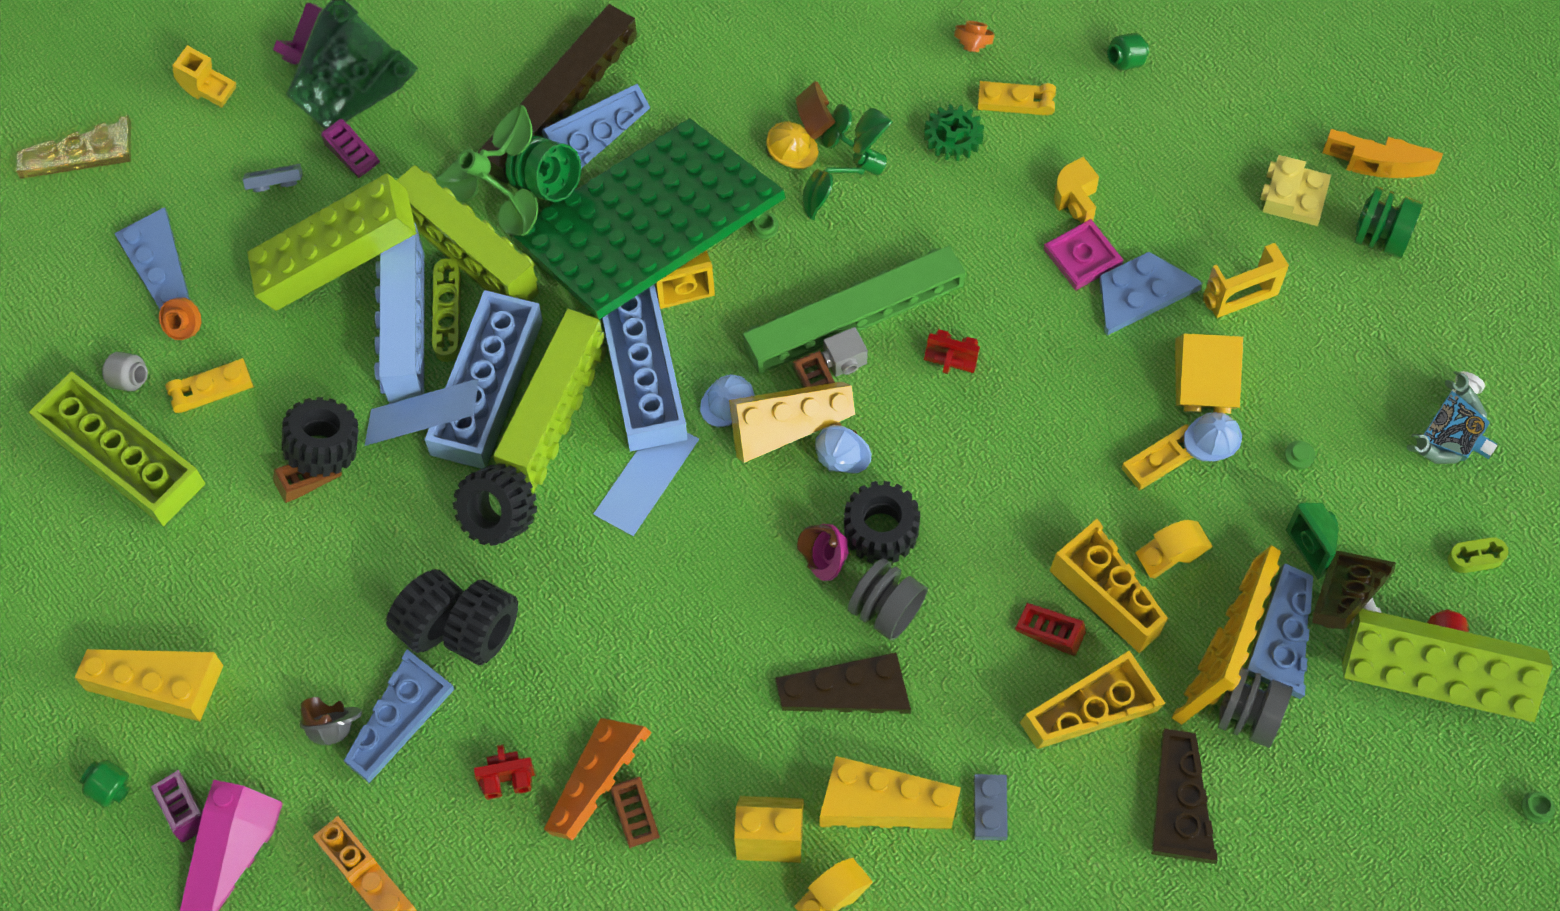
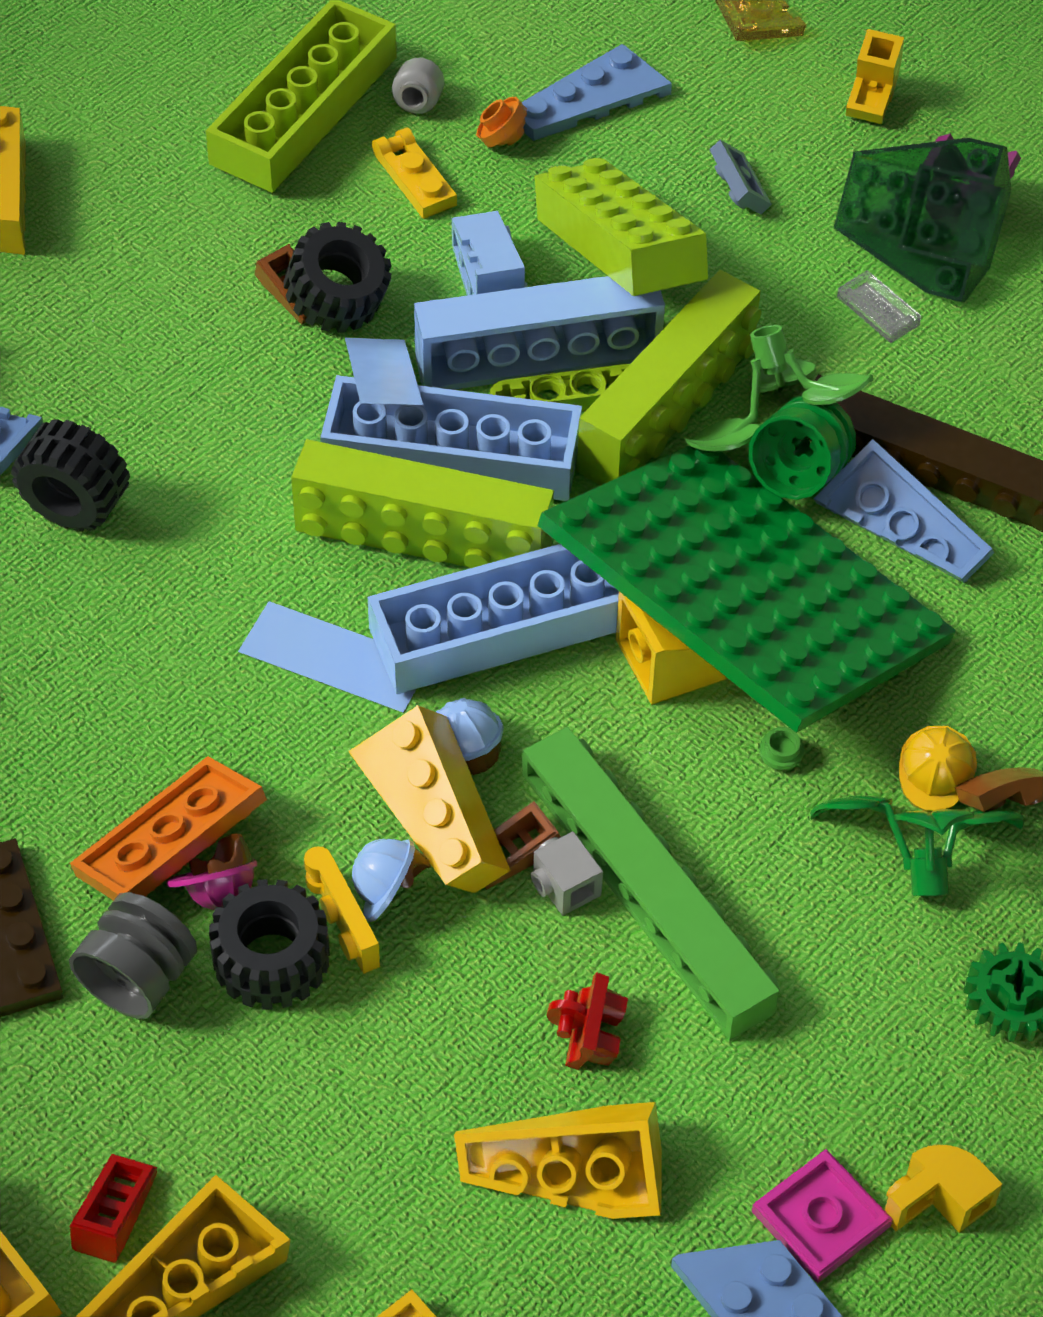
camera: 80 degrees right, 10 degrees down
magenta slope [321,119,380,178] -> none
black tyre [386,569,464,653] -> none
black tyre [453,463,537,546] -> none
none -> orange plate [70,756,267,901]
none -> yellow plate [304,846,380,974]
none -> light blue wedge [452,211,528,296]
none -> yellow wedge [454,1102,662,1219]
none -> clear tile [837,270,921,343]

